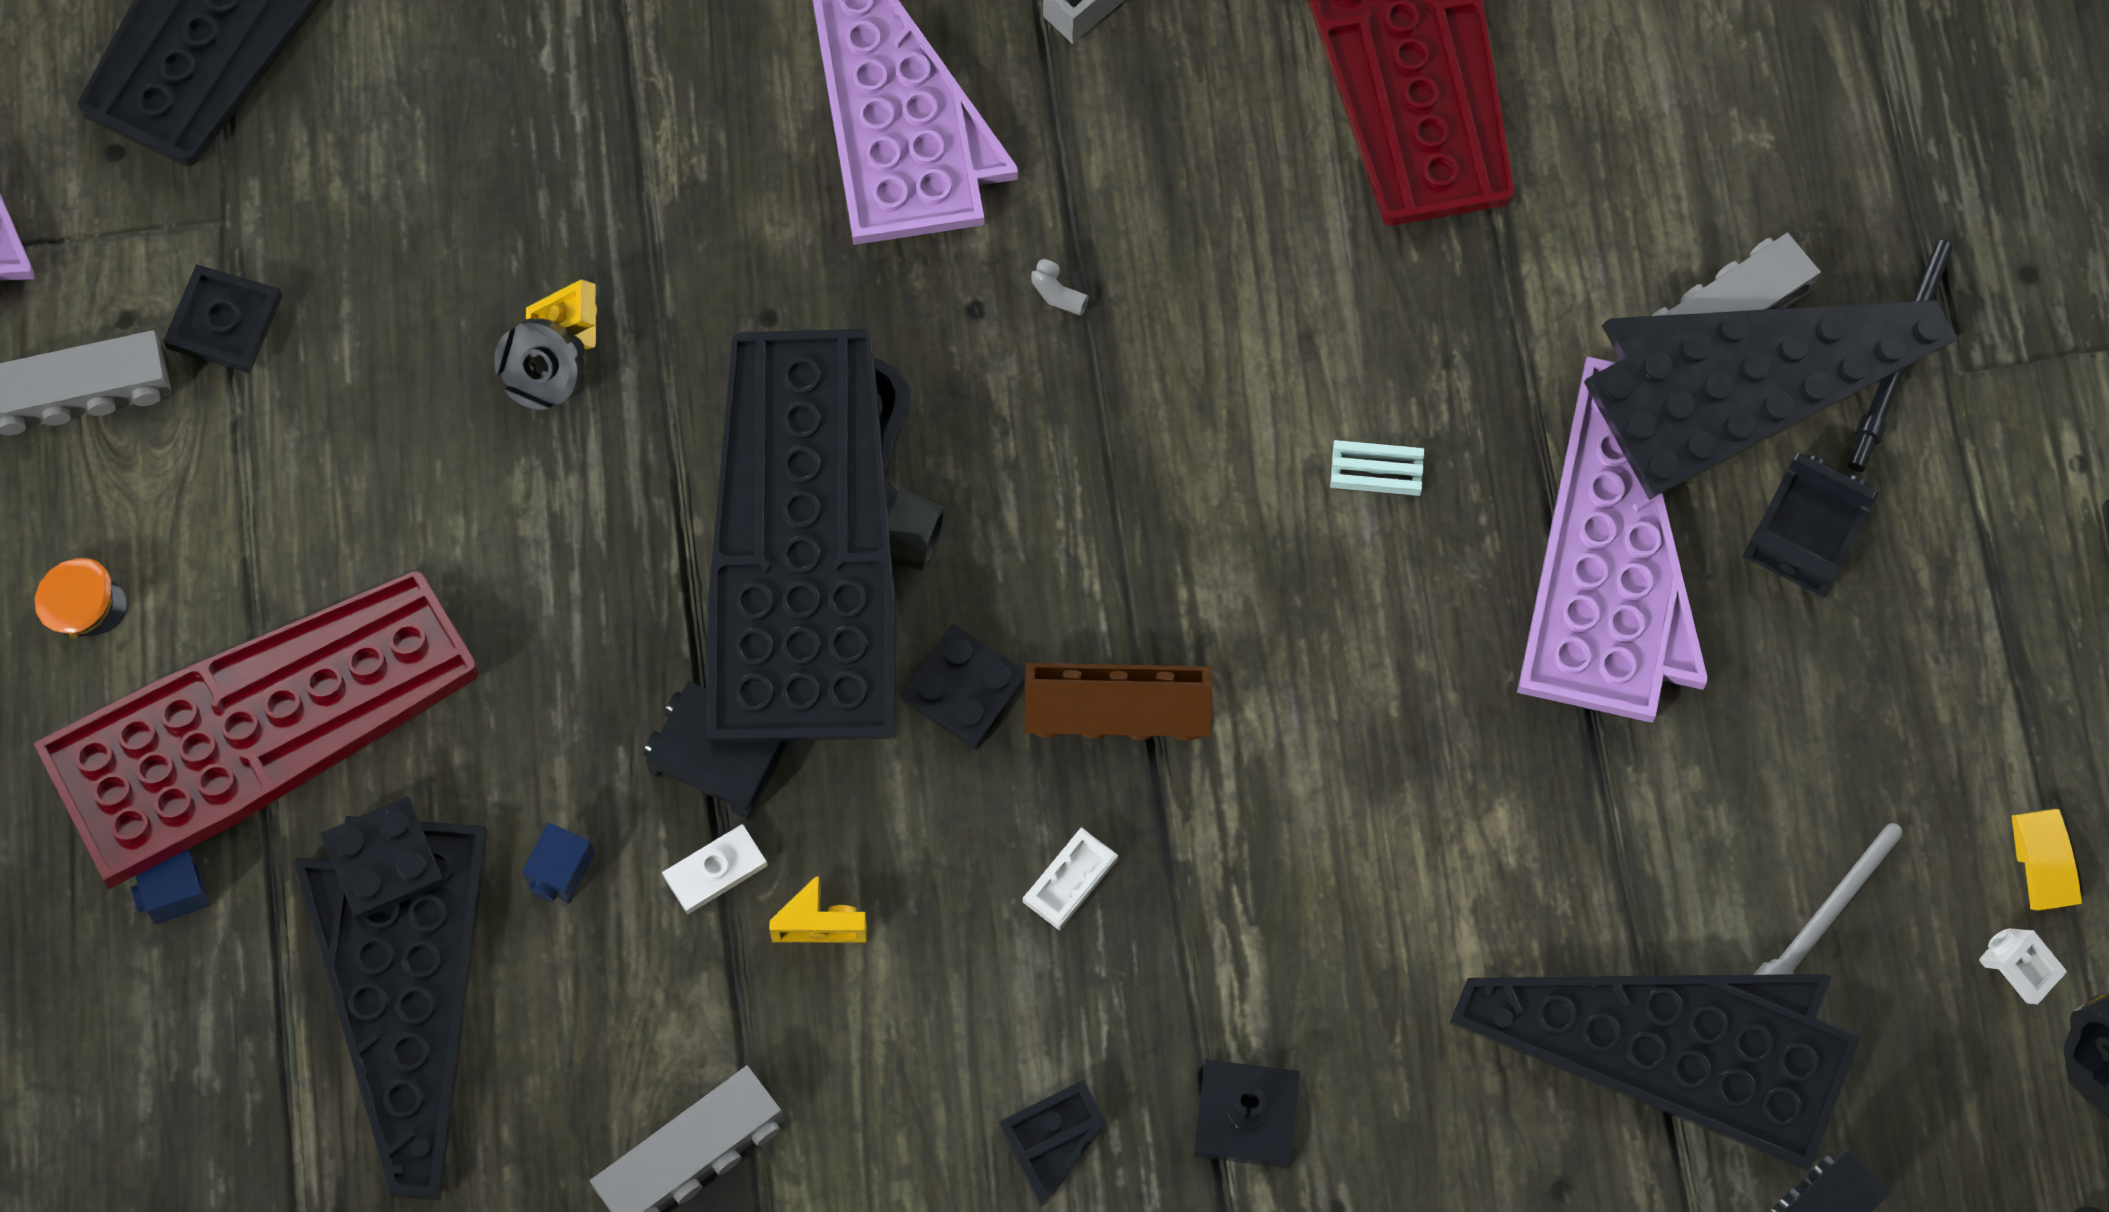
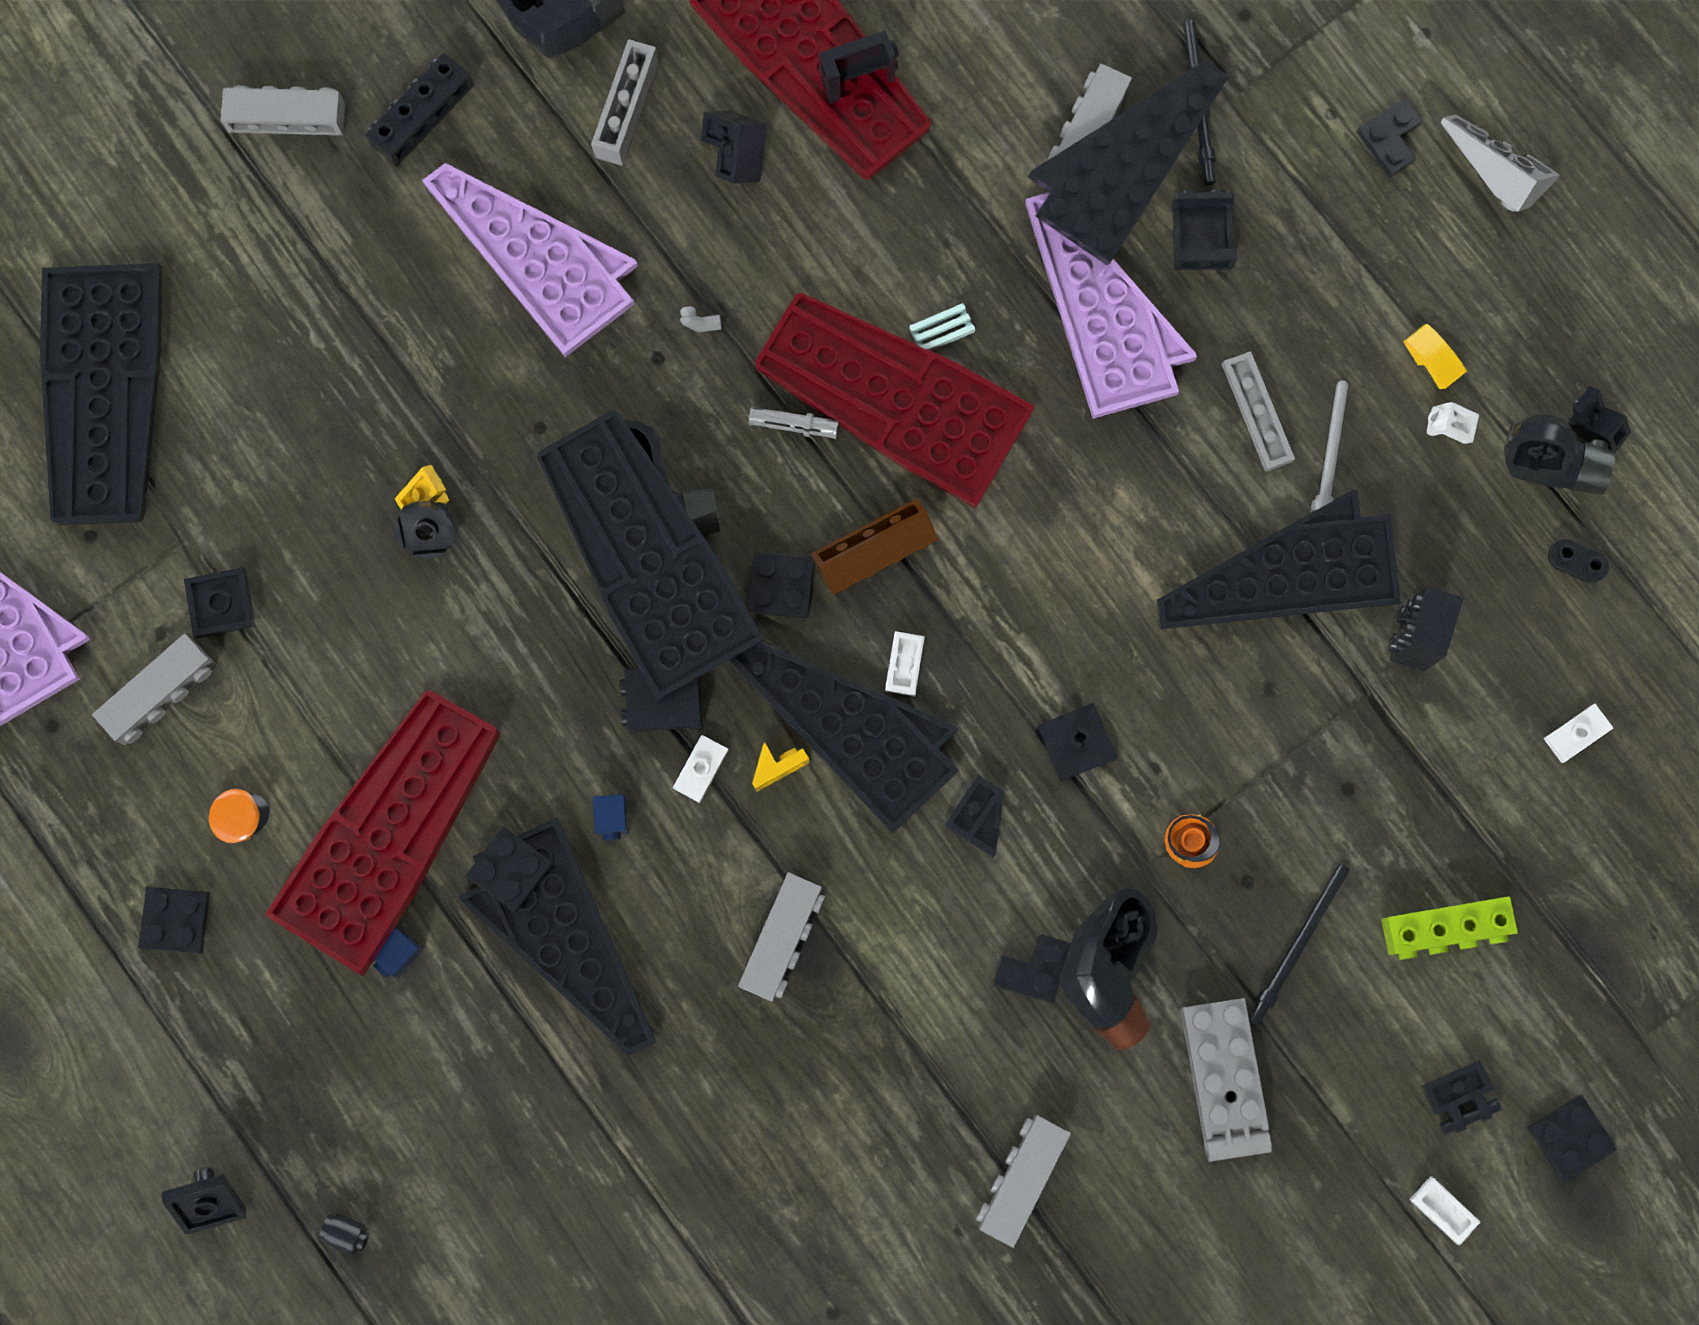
camera: 25 degrees left, 10 degrees up
none -> black panel [701,111,767,184]
none -> black wing [729,642,959,834]
none -> light grey pin [749,406,839,439]
none -> dark red wing [755,293,1035,509]
none -> black panel [819,30,899,103]
none -> light grey plate [1222,351,1295,472]

